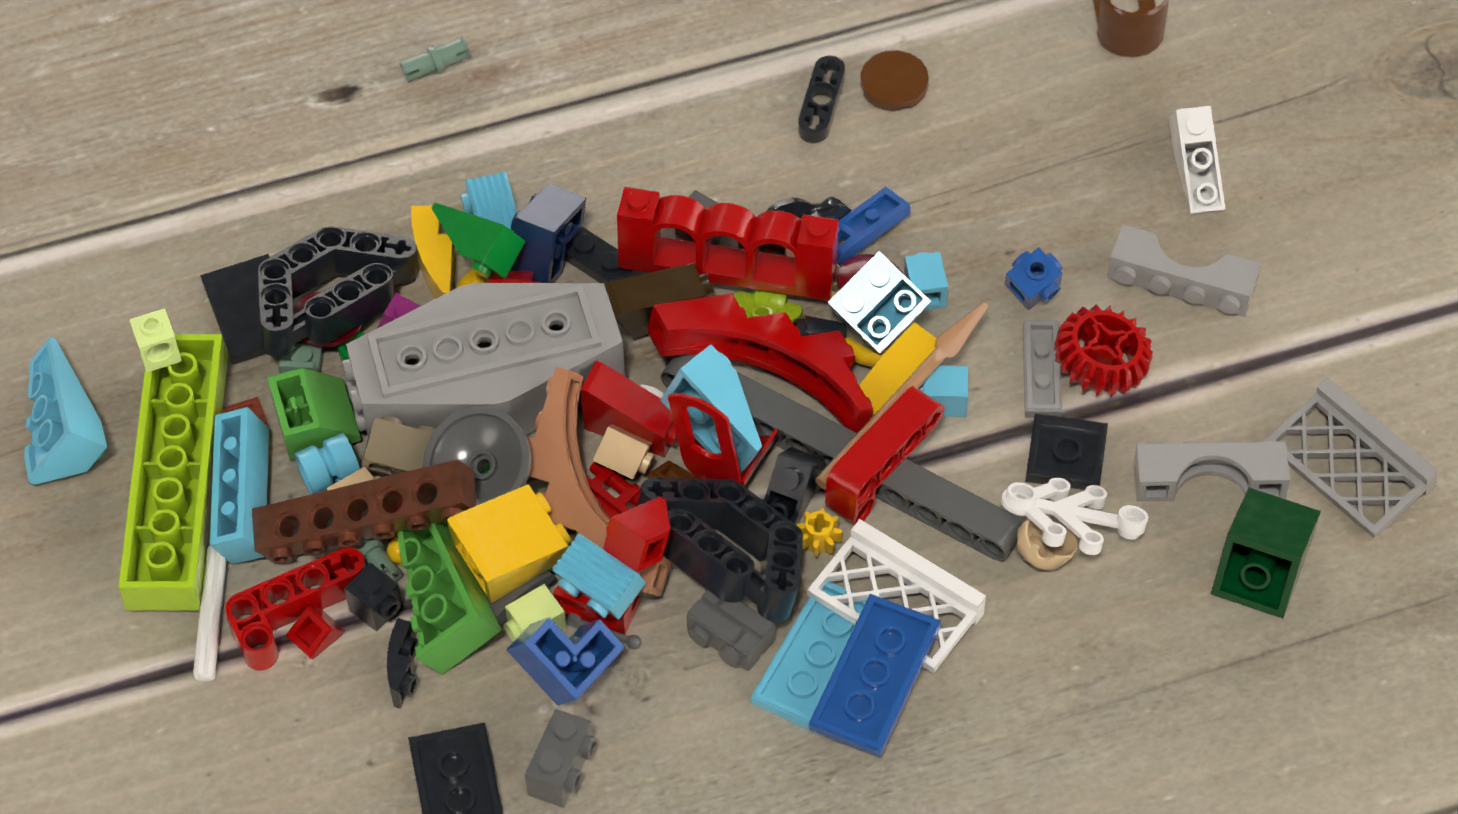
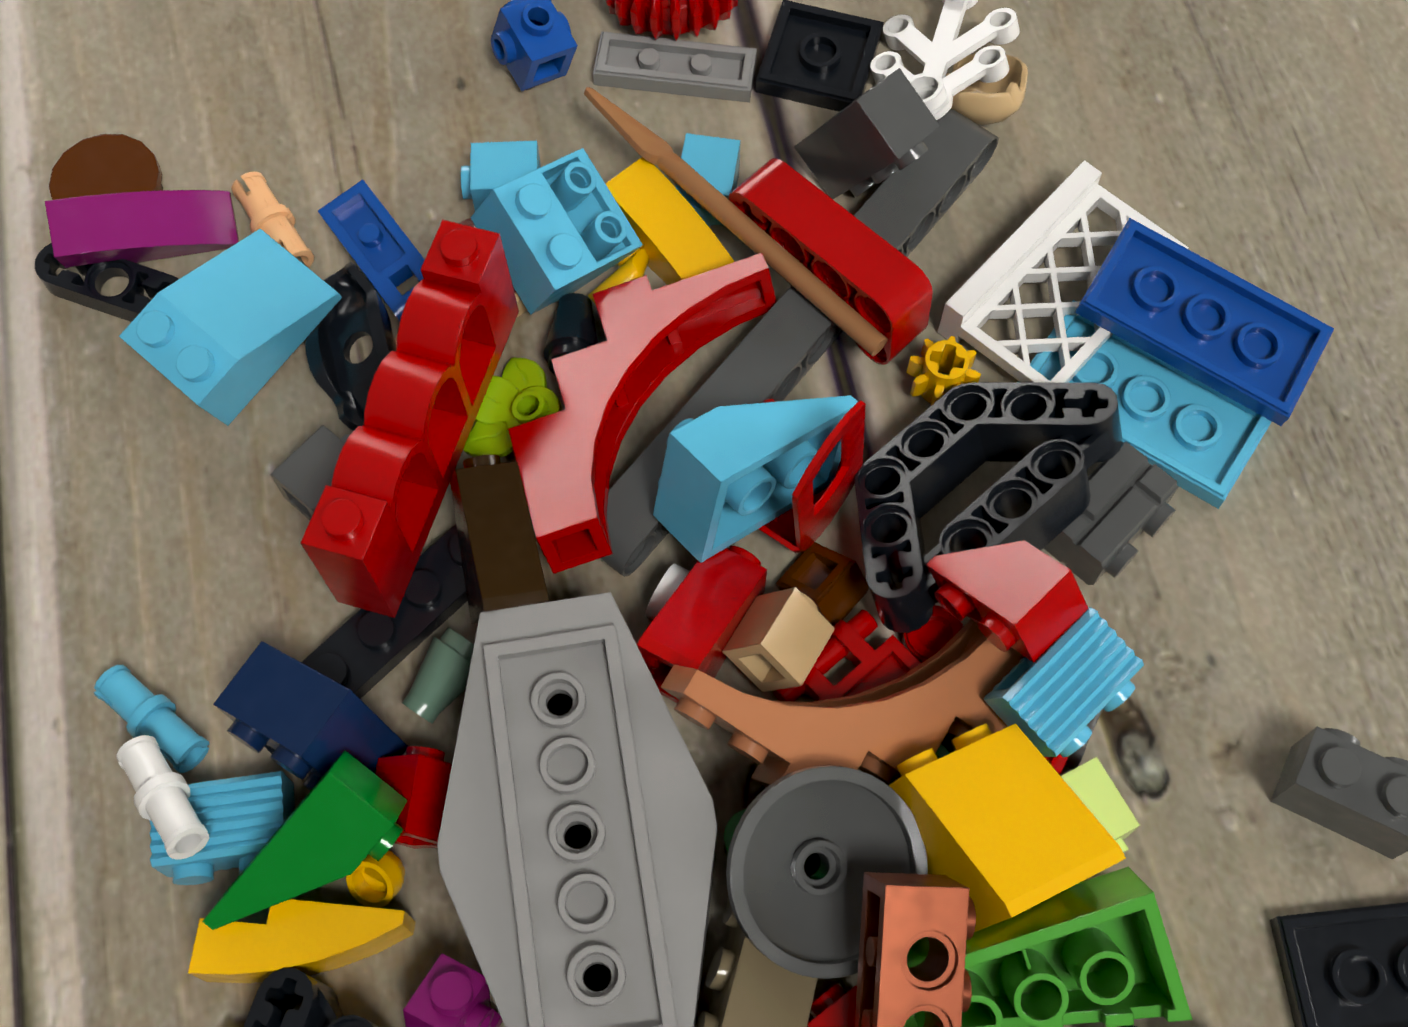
camera: 85 degrees left, 10 degrees up
blue brick [506,617,625,706] -> none
black slope [764,447,825,524] -> none
none -> magenta slope [45,190,239,268]
none -> medium azure pin [94,665,209,773]
none -> white pin [117,735,209,860]
none -> medium azure slope [119,229,342,426]
none -> light nougat pin [231,172,314,267]
none -> dark grey wedge [794,68,941,199]

